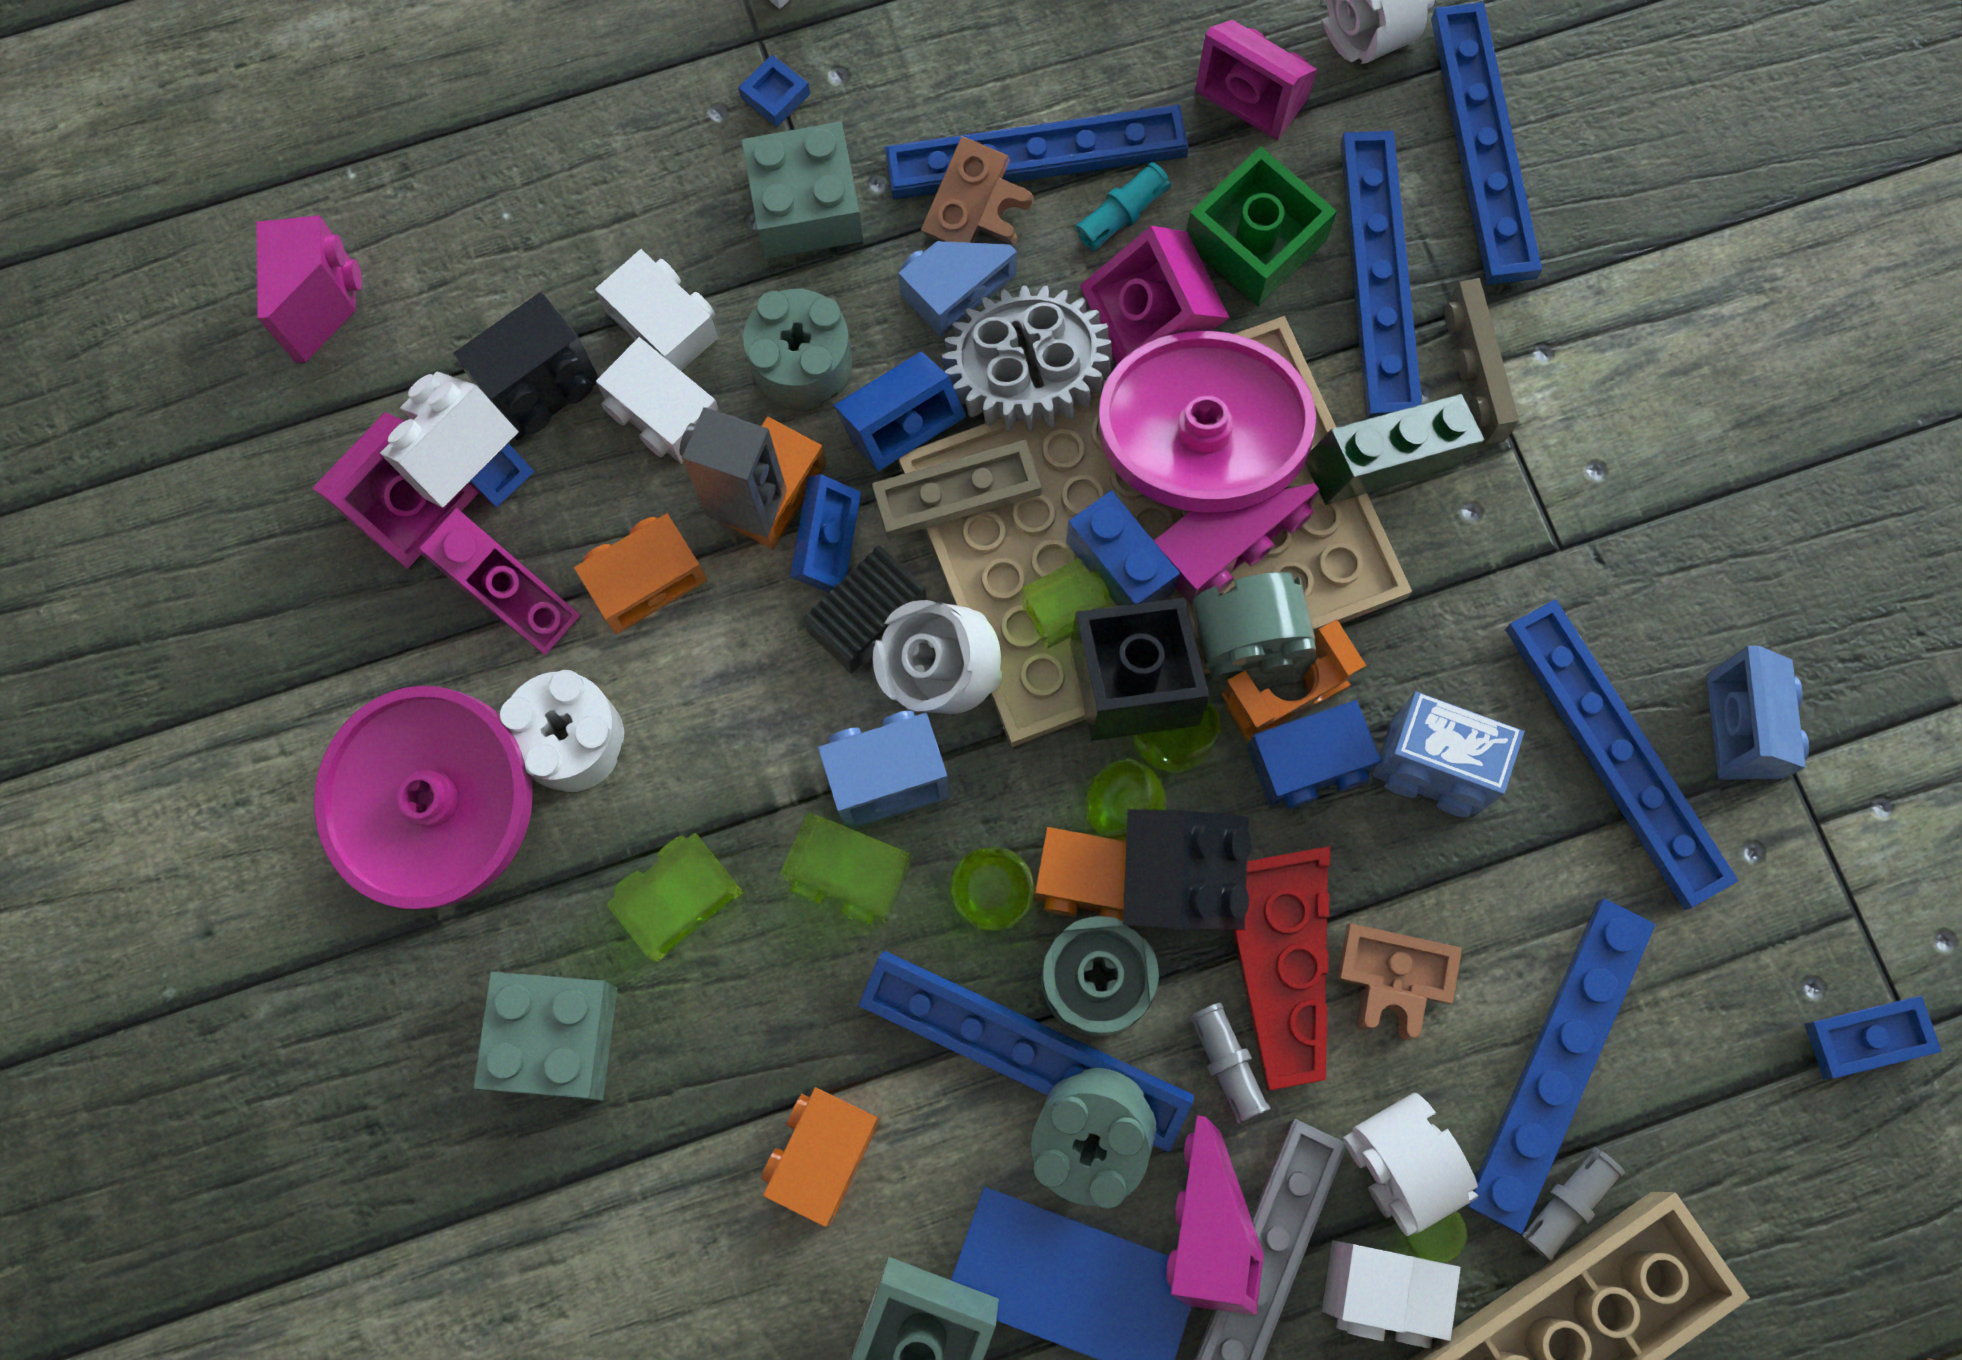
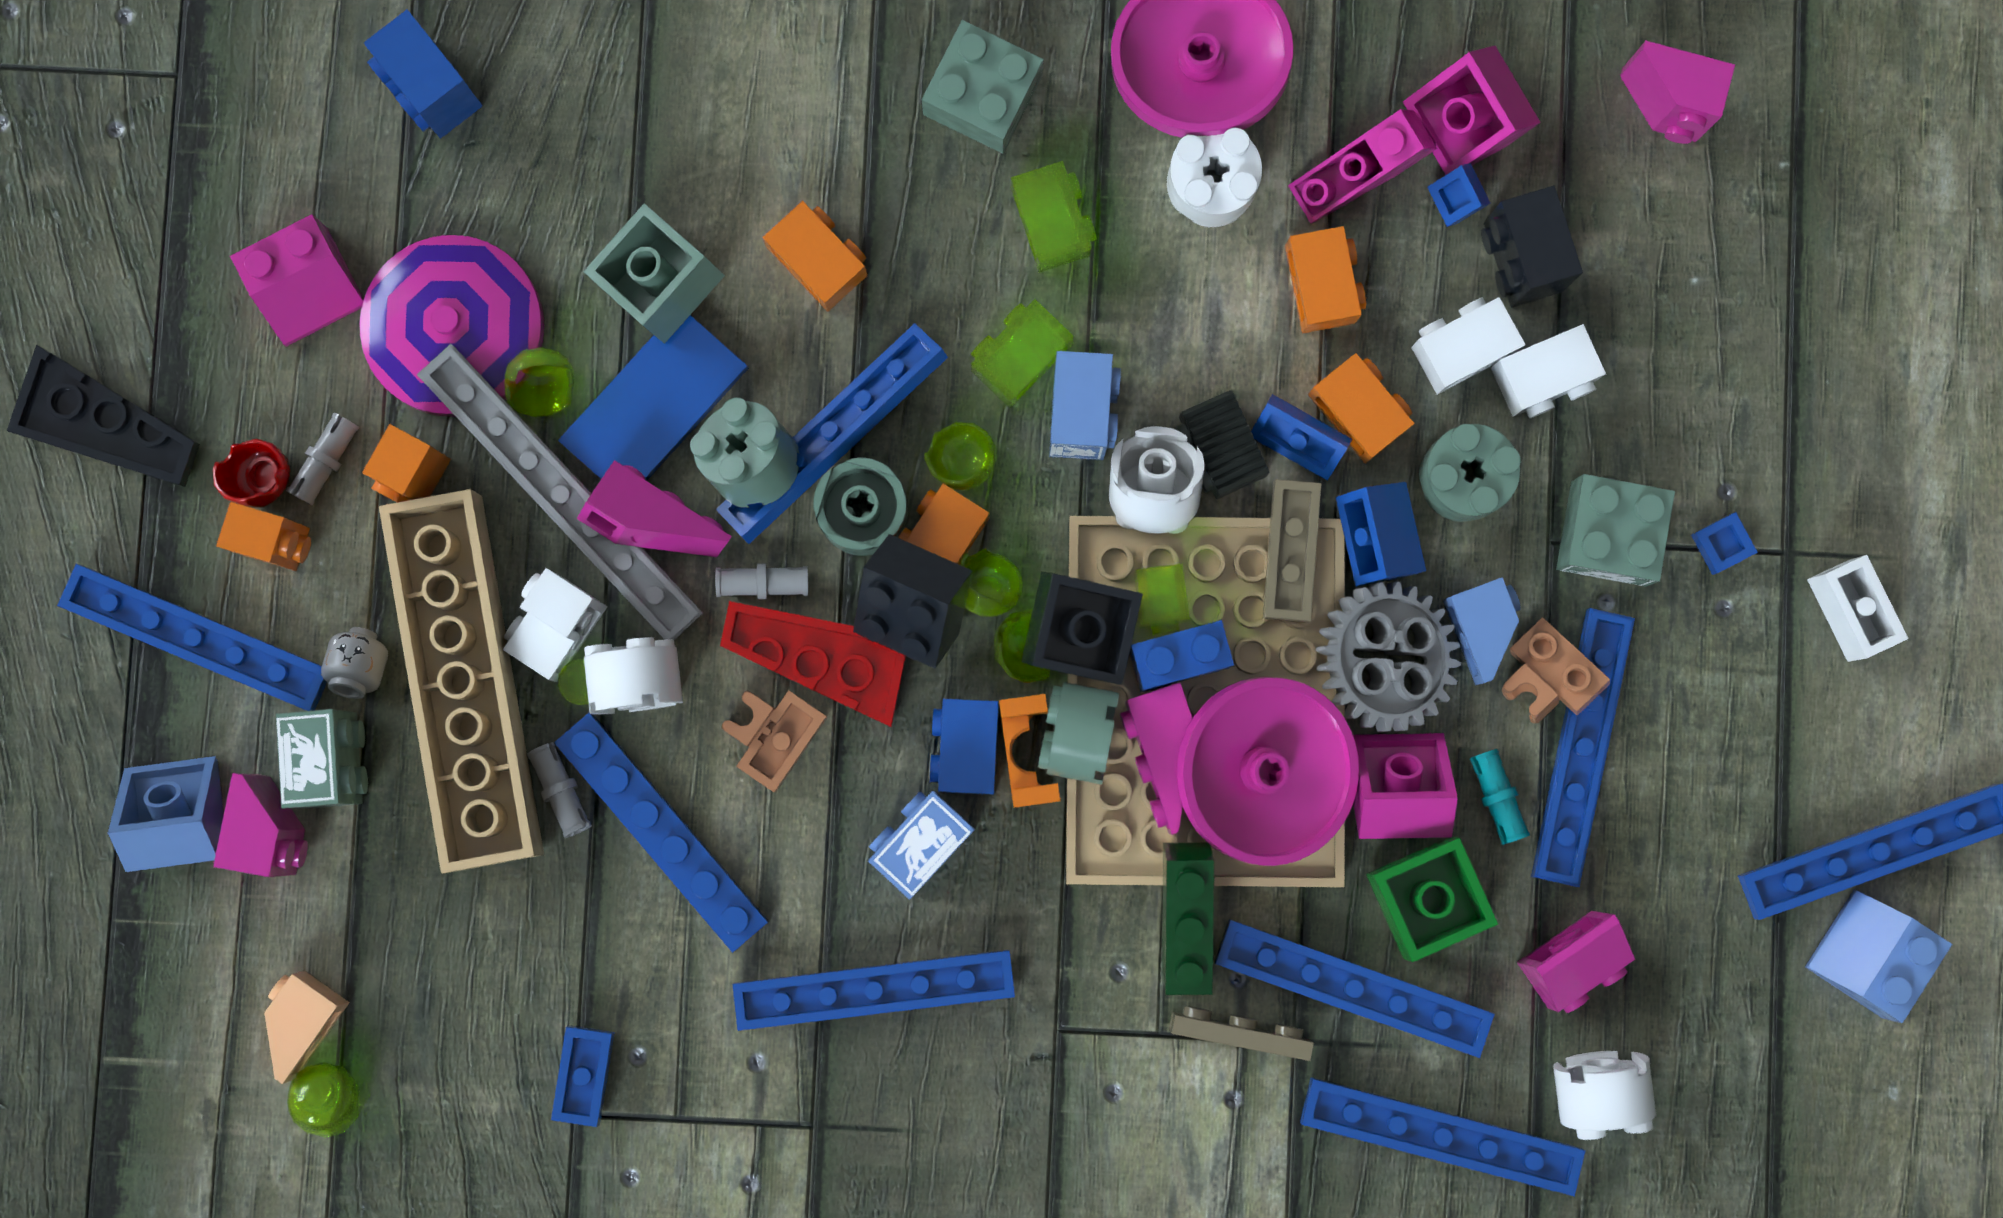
camera: 110 degrees right, 10 degrees up
white brick [380,371,518,508] -> none
dark grey brick [679,407,787,538] -> none
medium blue slope [1706,646,1809,780] -> none

